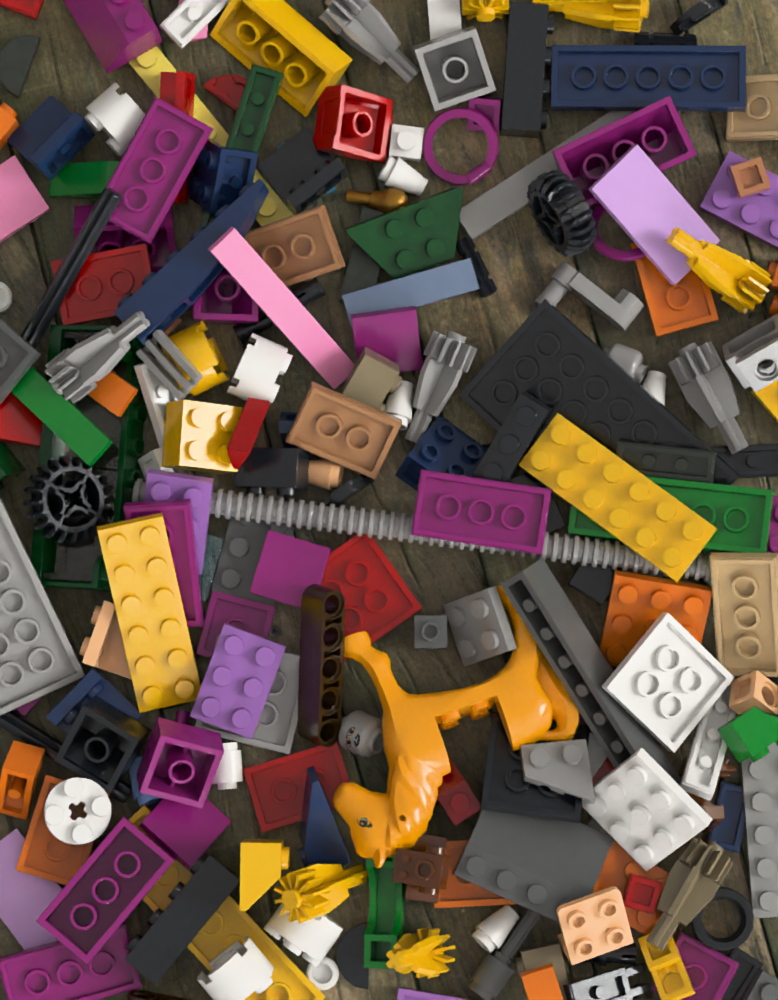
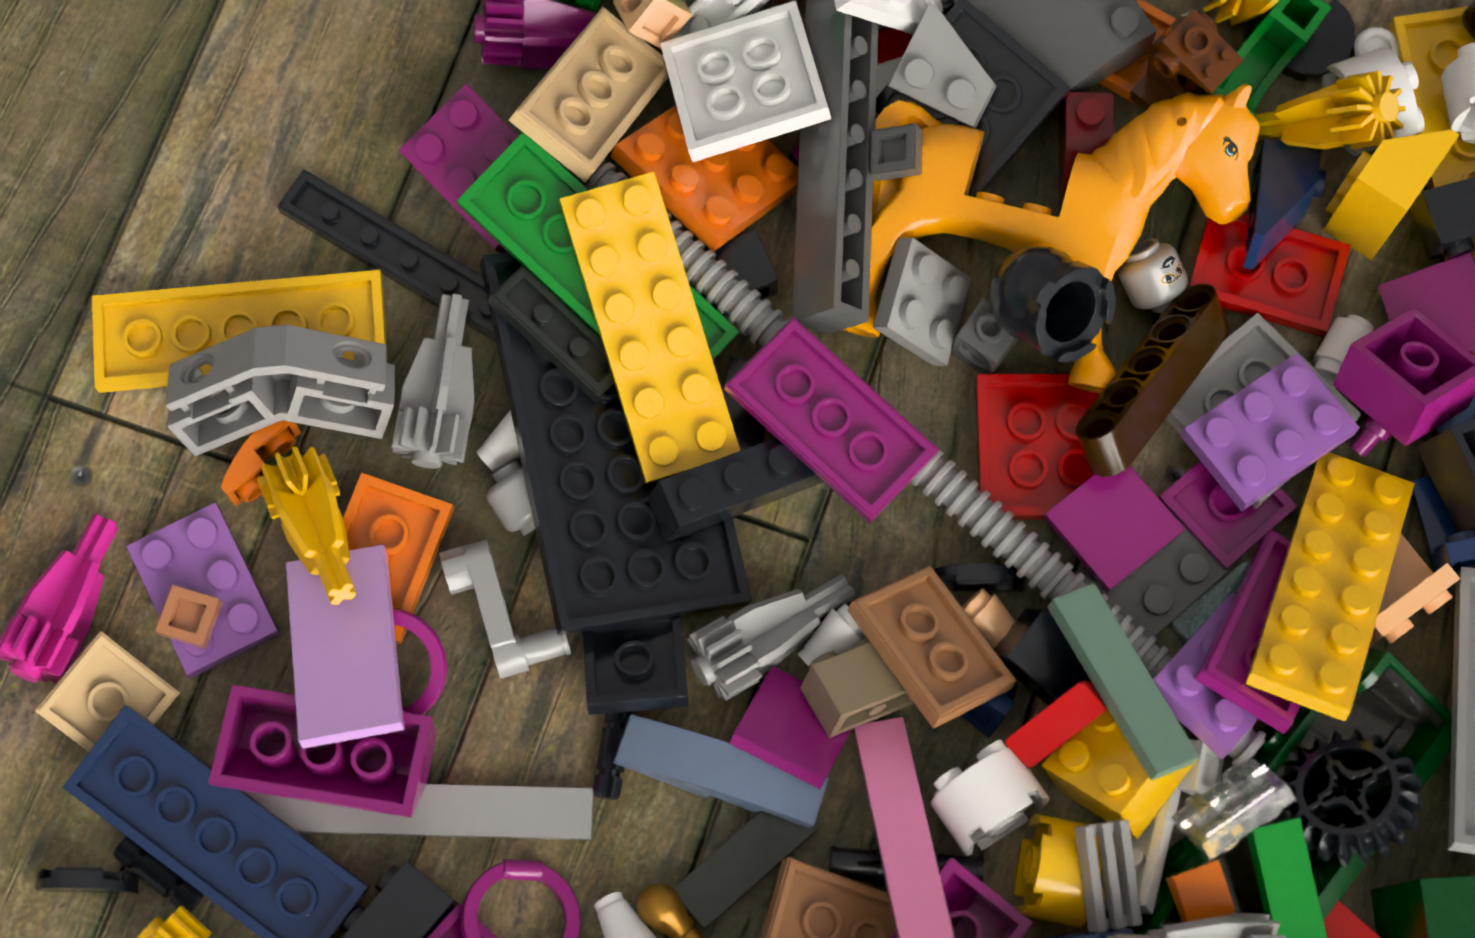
camera: 140 degrees left, 10 degrees down
dark green wing [344,185,463,280] -> none
dark blue bracket [395,416,487,491] -> none
black gear [527,170,597,257] -> none
none -> black plate [583,616,689,715]
none -> dark grey tile [870,123,922,181]
none -> black tile [989,246,1116,362]
none -> sand green tile [1047,583,1199,781]
none -> clear plate [1170,758,1296,859]

